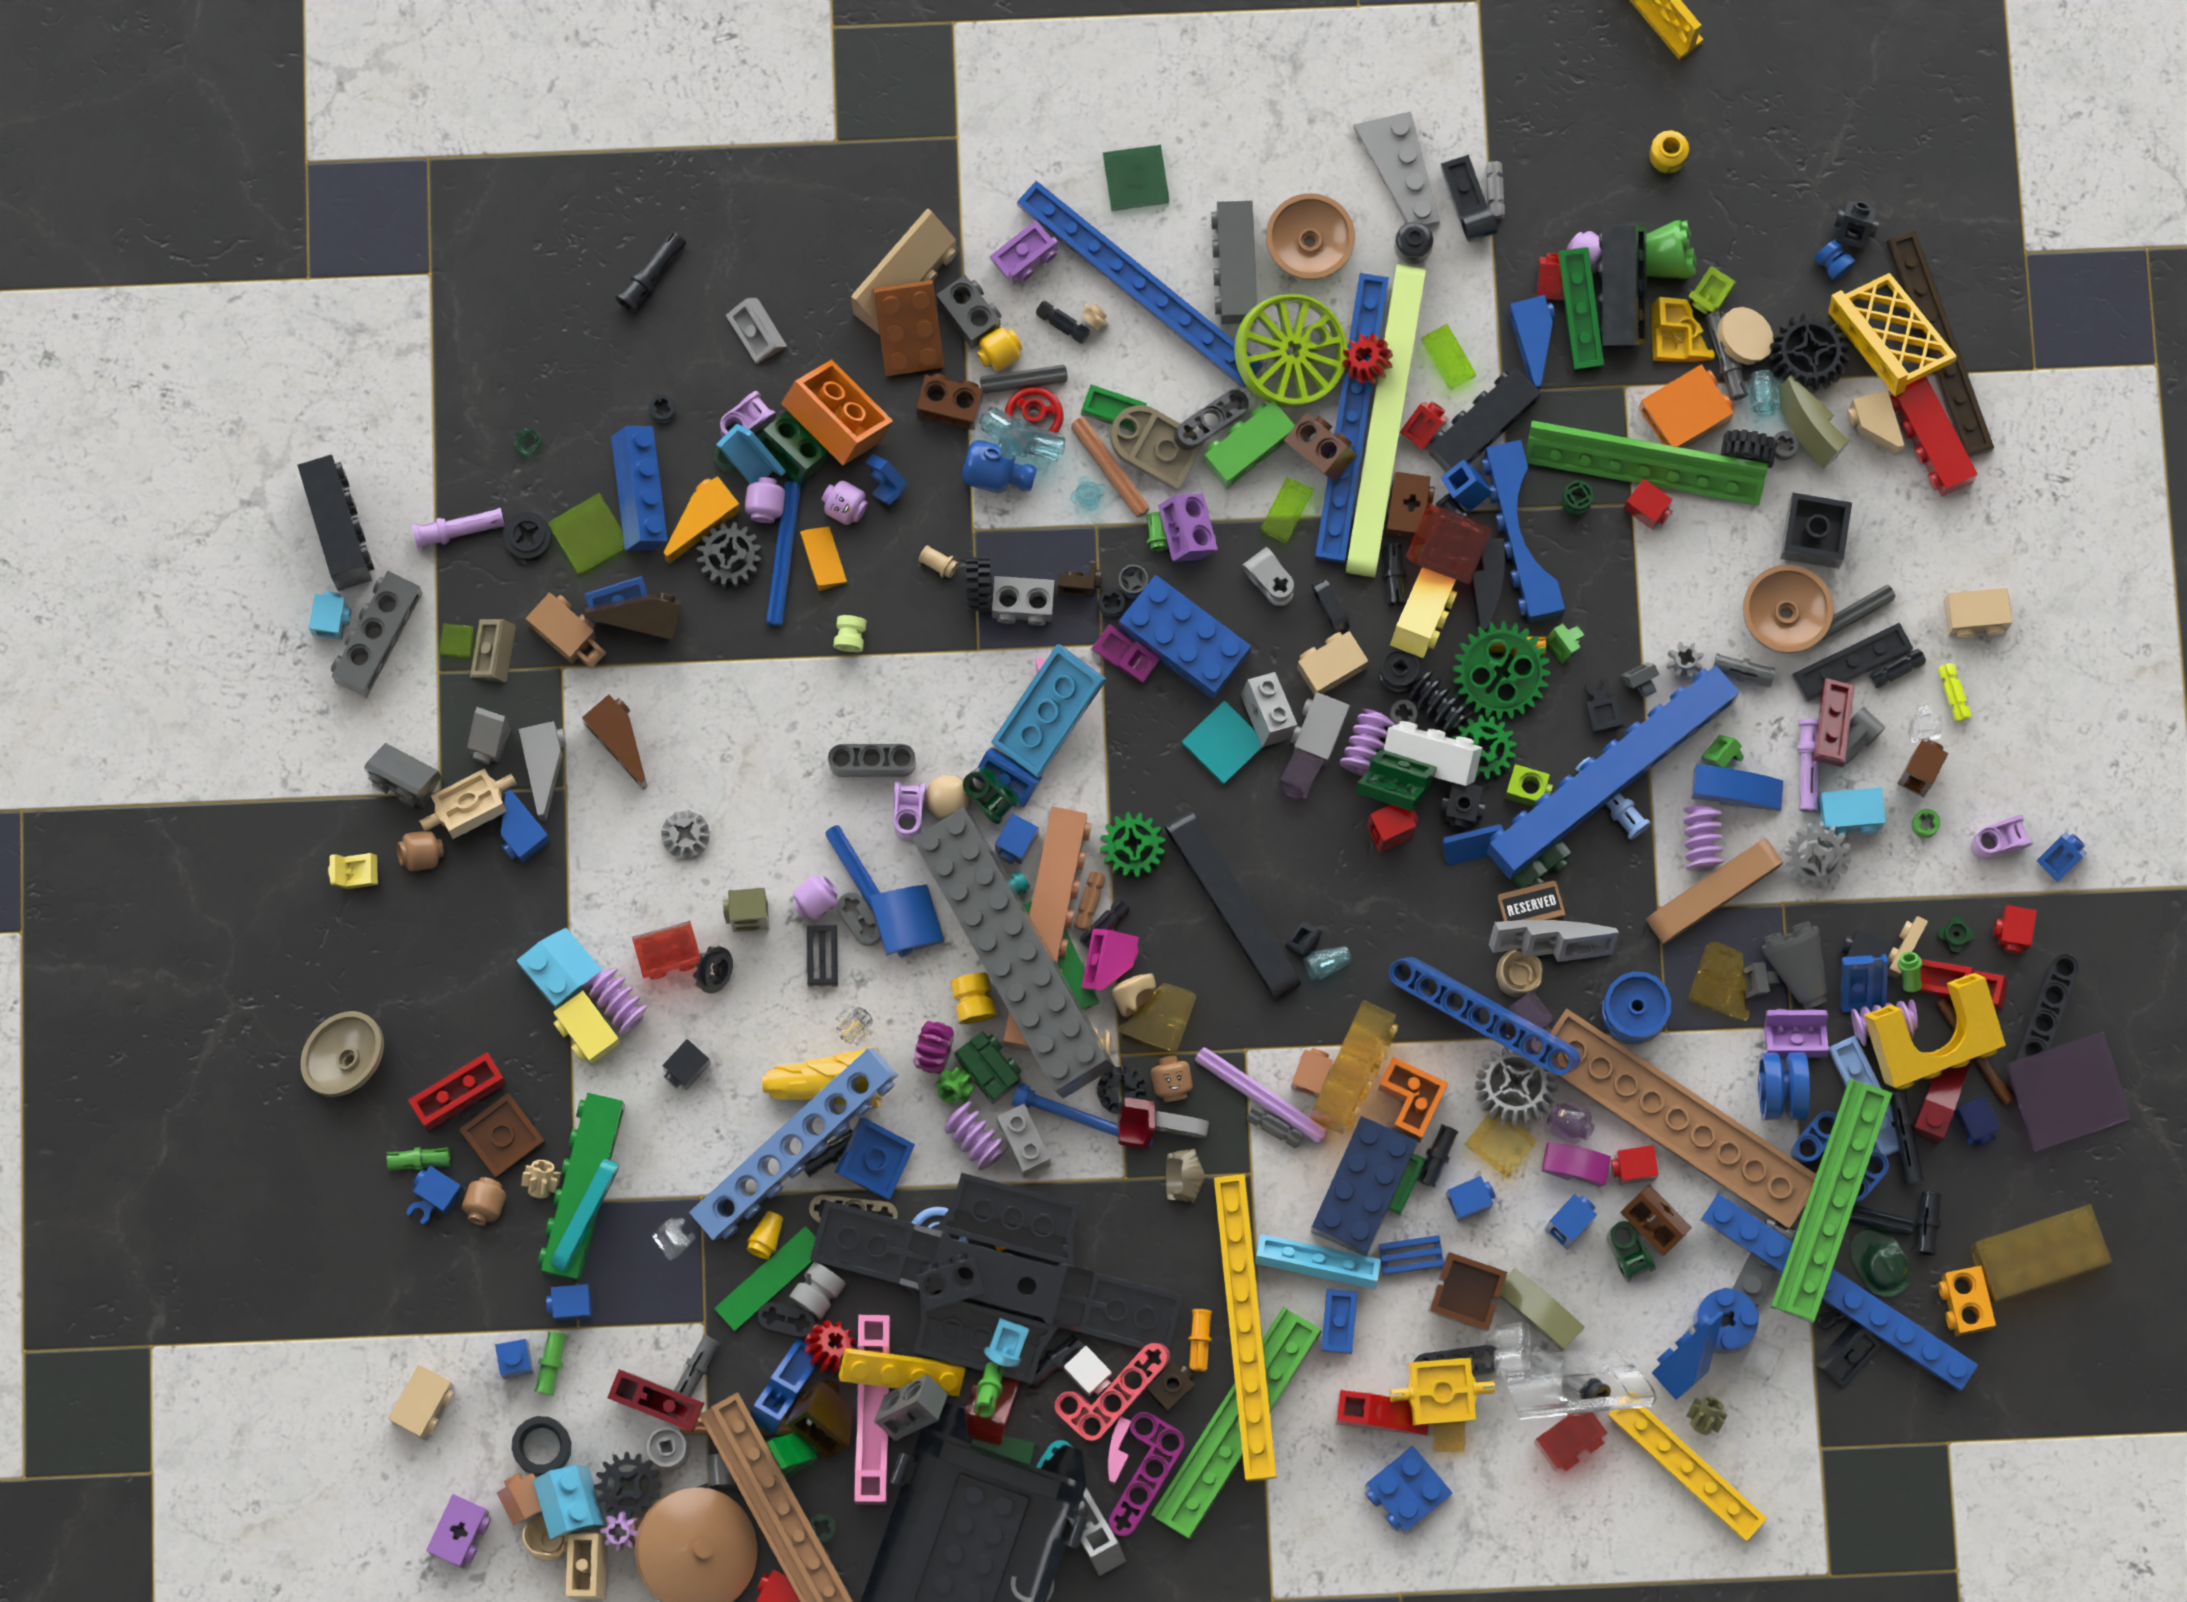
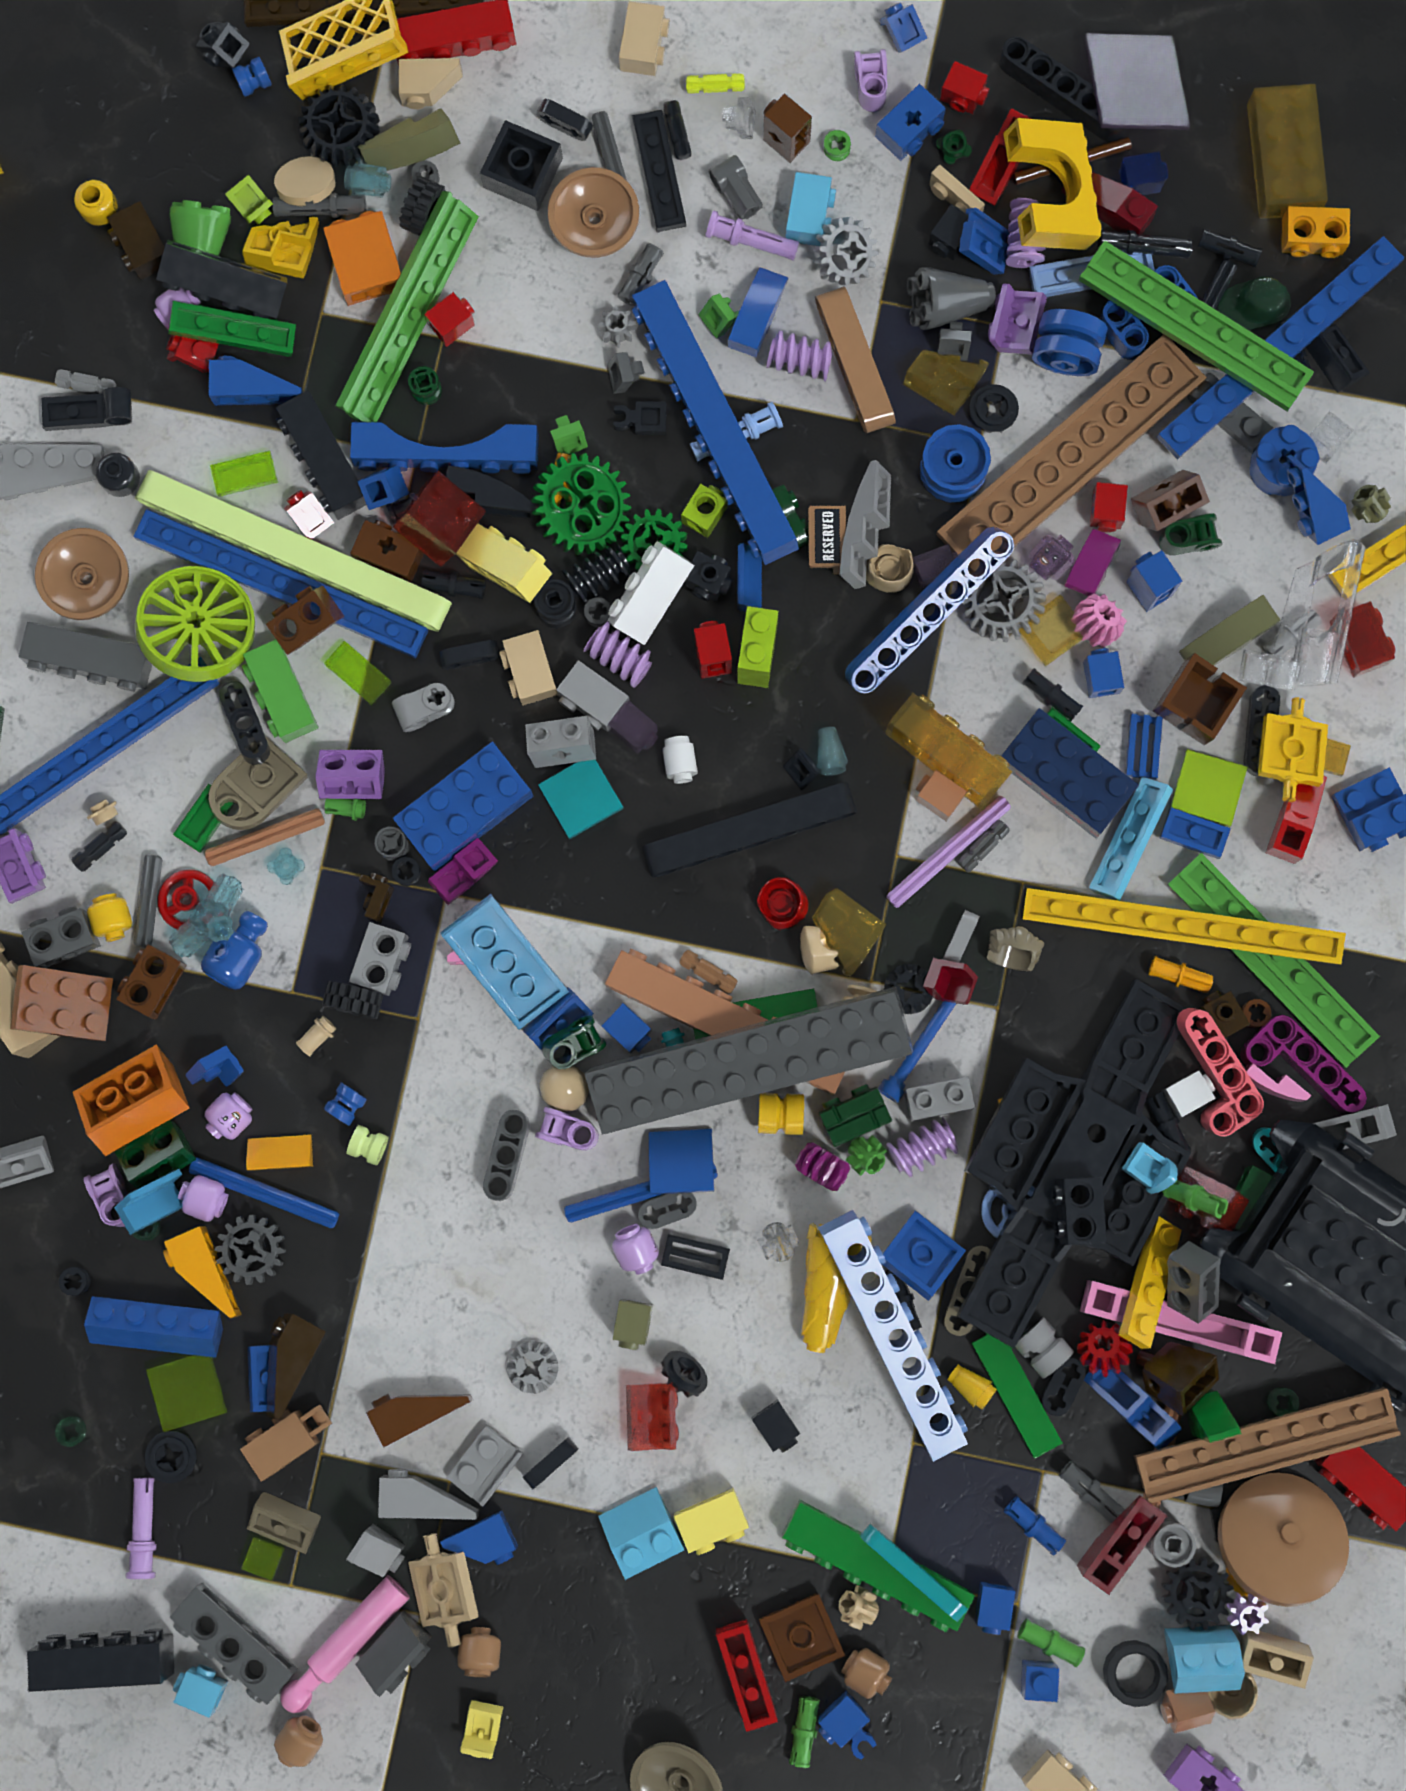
camera: 70 degrees left, 5 degrees up
lavender piece [583,967,648,1035] -> none
clear tile [652,1218,696,1261] -> none
black axle [1080,899,1130,950] -> none
dark pink slope [1081,929,1139,991] -> none
green gear [1100,812,1165,879] -> none
medium nougat head [1151,1056,1193,1102] -> none
red gear [1342,334,1393,385] -> none
dark green slope [1356,749,1437,811] -> none
orange brick [1378,1057,1448,1143] -> none
black bush [1580,1378,1611,1410] -> none
tile [1813,678,1855,767] -> none
bright green pin [1898,952,1922,992] -> none
none -> dark brown brick [107,201,165,280]
none -> medium nougat head [274,1716,323,1767]
none -> bright pink piece [280,1575,410,1713]
none -> blue wheel [323,1082,368,1126]
none -> light grey plate [446,1425,523,1507]
none -> black beam [522,1437,579,1490]
none -> black beam [536,99,593,141]
none -> white brick [662,736,698,784]
none -> lime brick [738,606,779,688]
none -> red hair [757,877,808,930]
none -> blue brick [875,83,946,161]
none -> black gear [970,384,1019,433]
none -> blue pin [1004,1496,1066,1556]
none -> bright pink gear [1071,593,1127,648]
none -> lime tile [1169,749,1248,828]
none -> reddish brown bush [1241,999,1272,1028]

